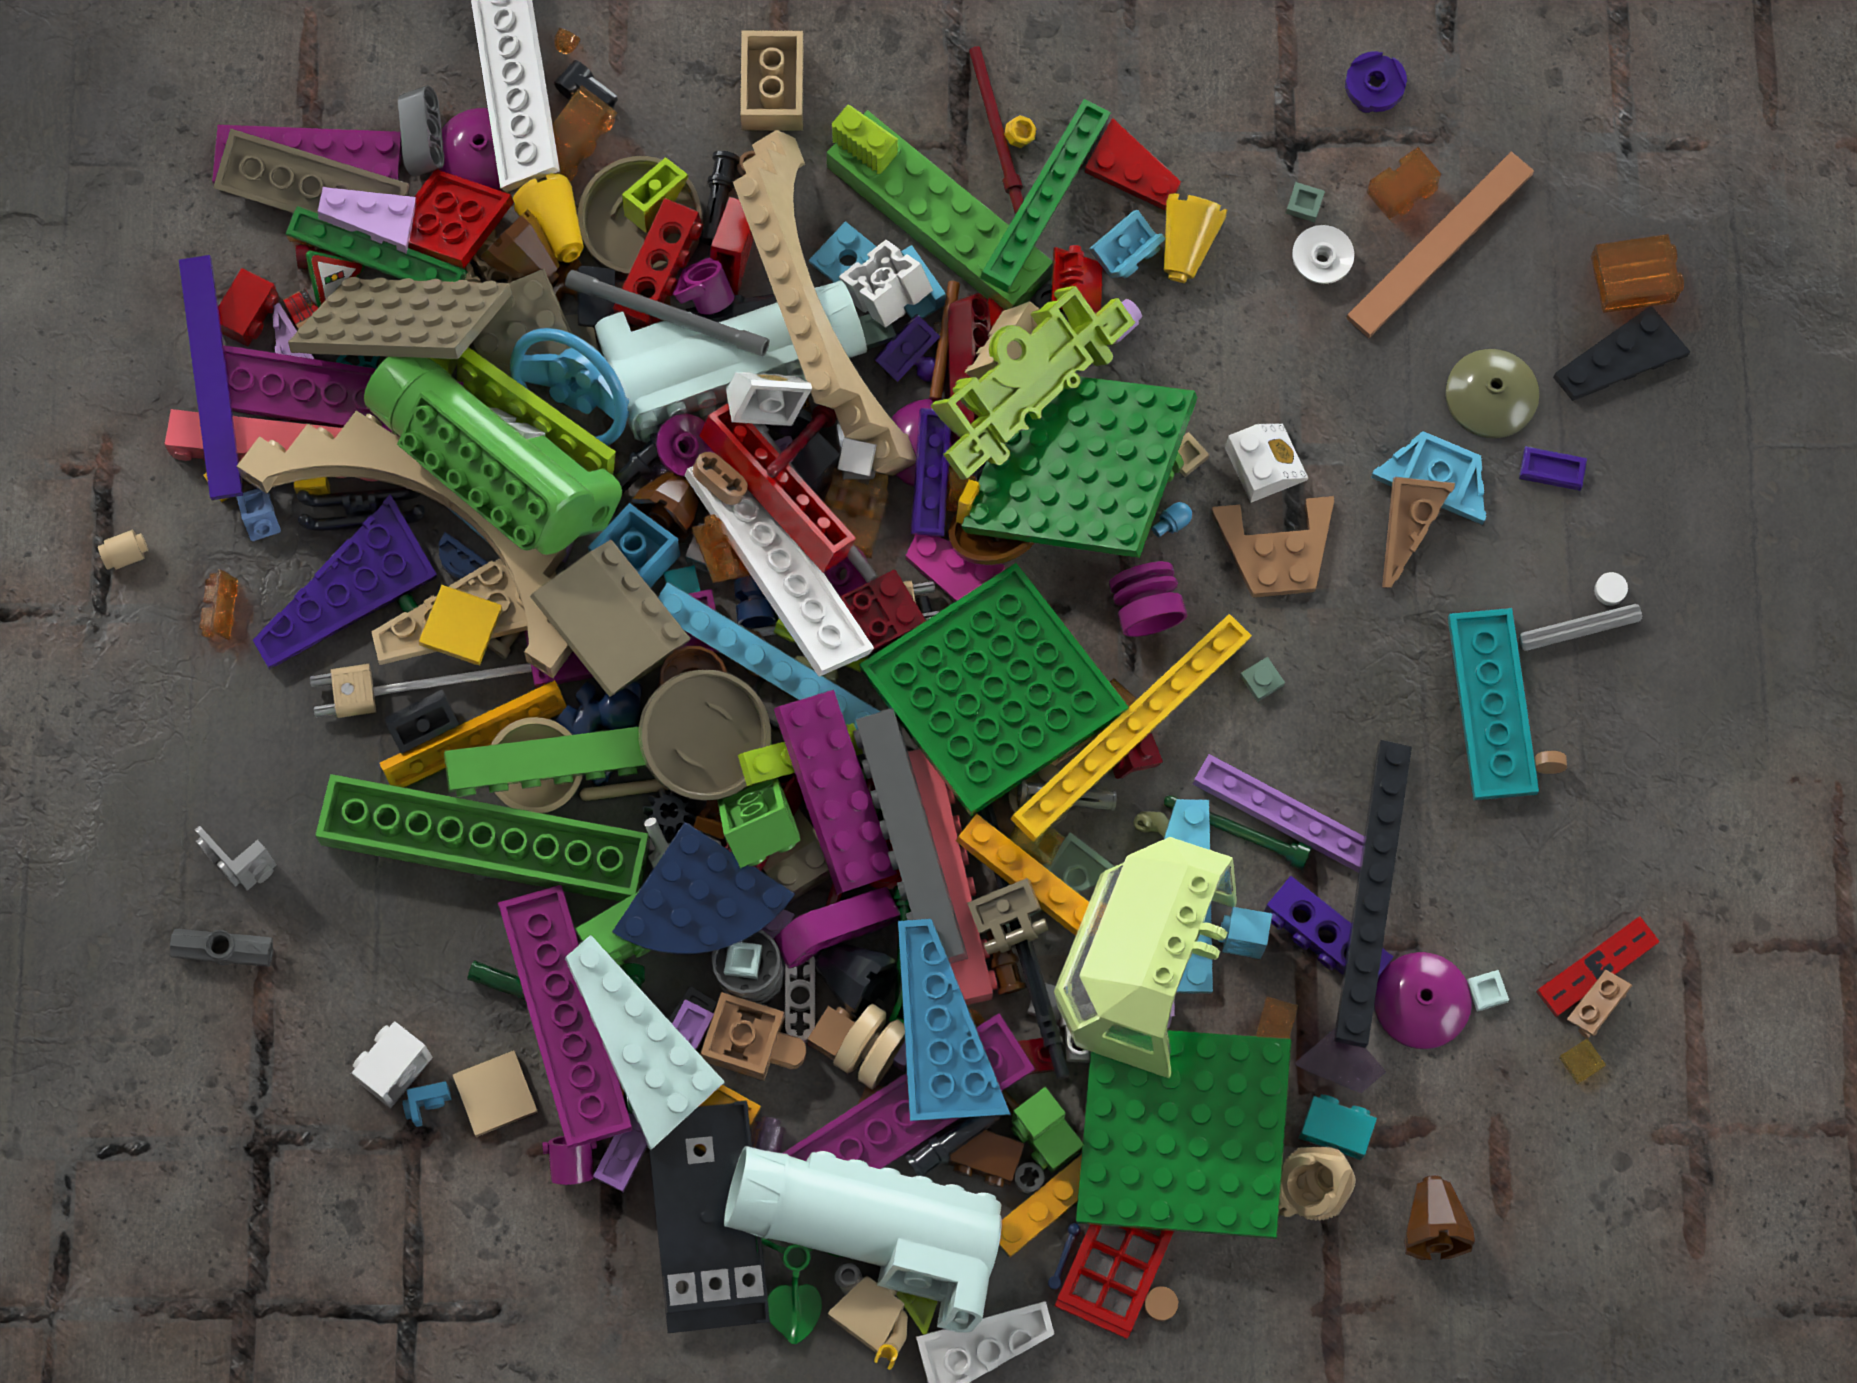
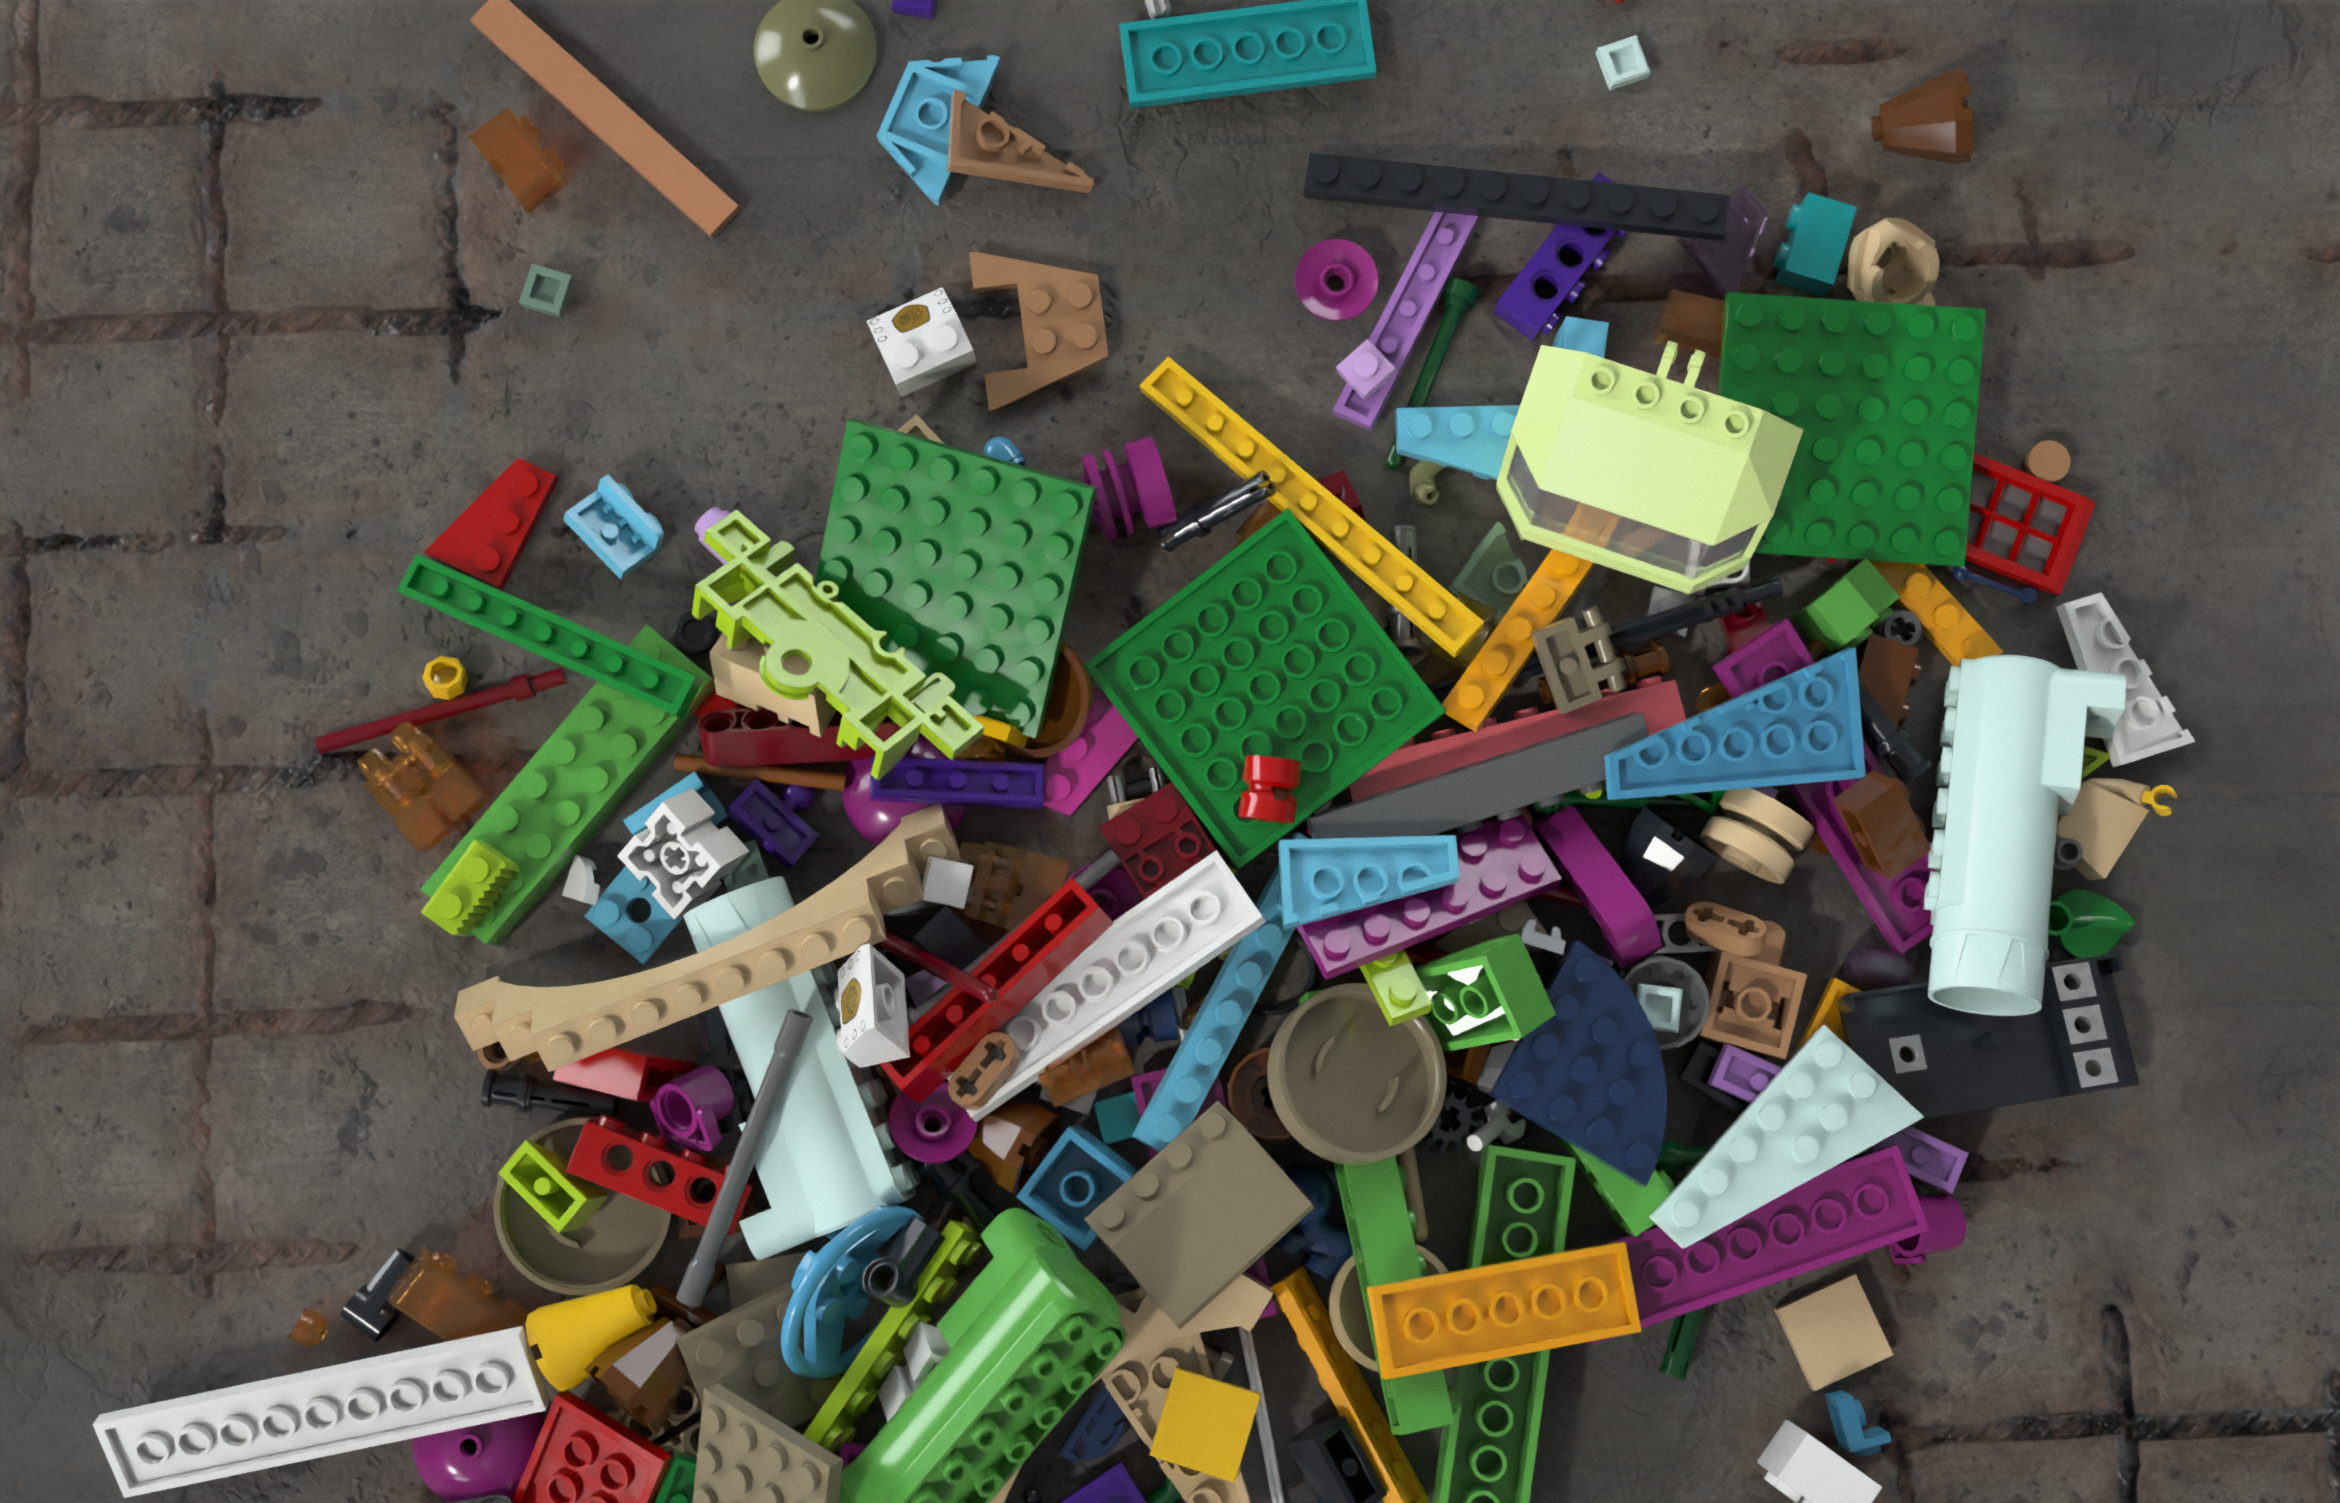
camera: 90 degrees left, 10 degrees up
black panel [577,266,615,337] -> none
tan brick [740,31,804,131] -> none
medium nougat brick [807,1006,855,1061] -> none
red hinge [1052,245,1102,314] -> none
yellow cone [1164,193,1228,283] -> none
sand green plate [1240,657,1285,702] -> none
white dish [1292,225,1354,284] -> none
dark purple plate [1345,51,1407,113] -> none
magenta dish [1374,952,1472,1049] -> none
none -> clear orange hips [357,722,492,852]
none -> white tile [562,855,600,906]
none -> black piece [862,1215,946,1308]
none -> black pin [1156,470,1276,552]
none -> red wheel [1238,755,1302,824]
none -> medium azure wing [1278,835,1460,930]
none -> magenta dish [1295,239,1378,322]
none -> lavender plate [1336,339,1397,401]
none -> light orange plate [1367,1242,1642,1380]
none -> tile [1520,919,1566,978]
none -> medium nougat beam [1685,901,1767,957]
none -> reddish brown brick [1833,770,1931,880]

